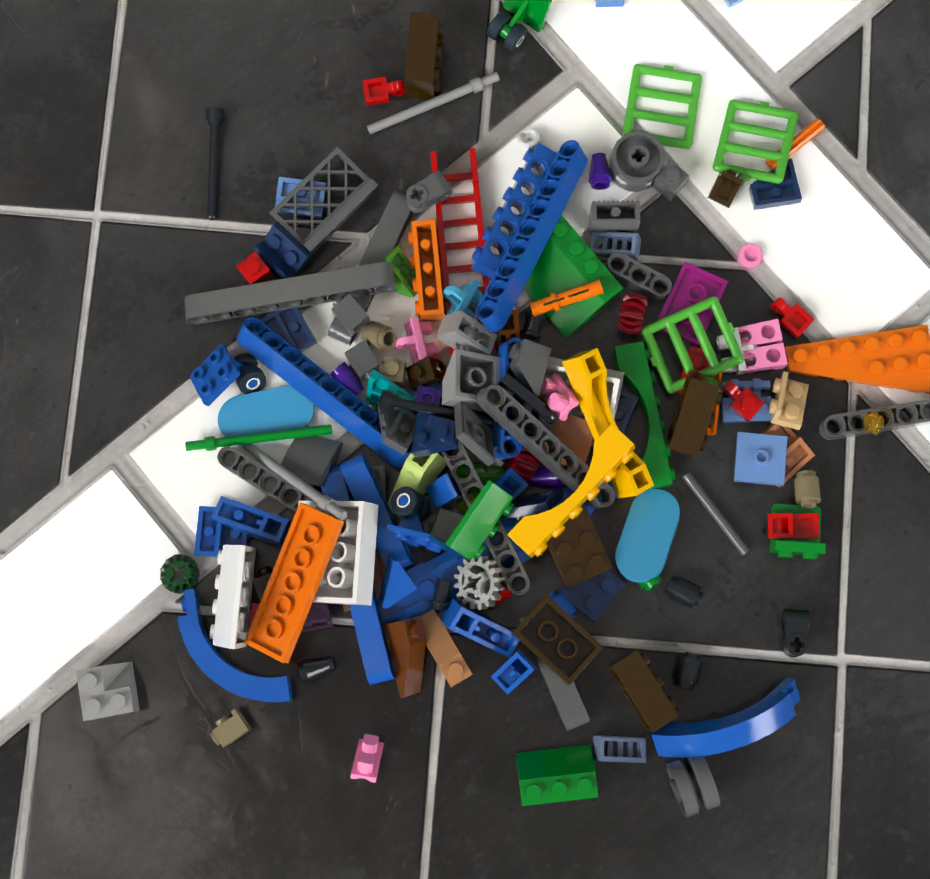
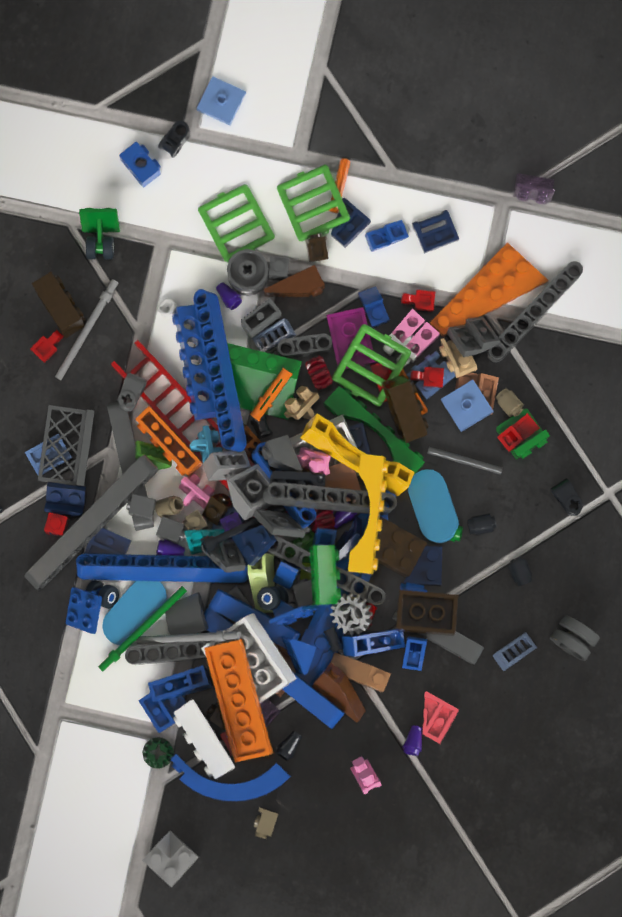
camera: 40 degrees left, 0 degrees up
green slope [515,744,598,806] -> none
dark brown brick [607,650,679,733] -> none
blue arch [651,678,800,758] -> none
bright pink tile [737,243,763,269] -> none
clear yellow plate [863,411,884,435] -> none
none -> reddish brown slope [263,265,325,297]
none -> tan hips [284,386,320,420]
none -> blue slope [358,286,390,328]
none -> blue slope [365,220,409,252]
none -> dark purple cone [403,726,423,756]
none -> dark blue plate [412,209,459,254]
none -> coral wing [422,691,459,744]
none -> dark grey slope [447,316,500,357]

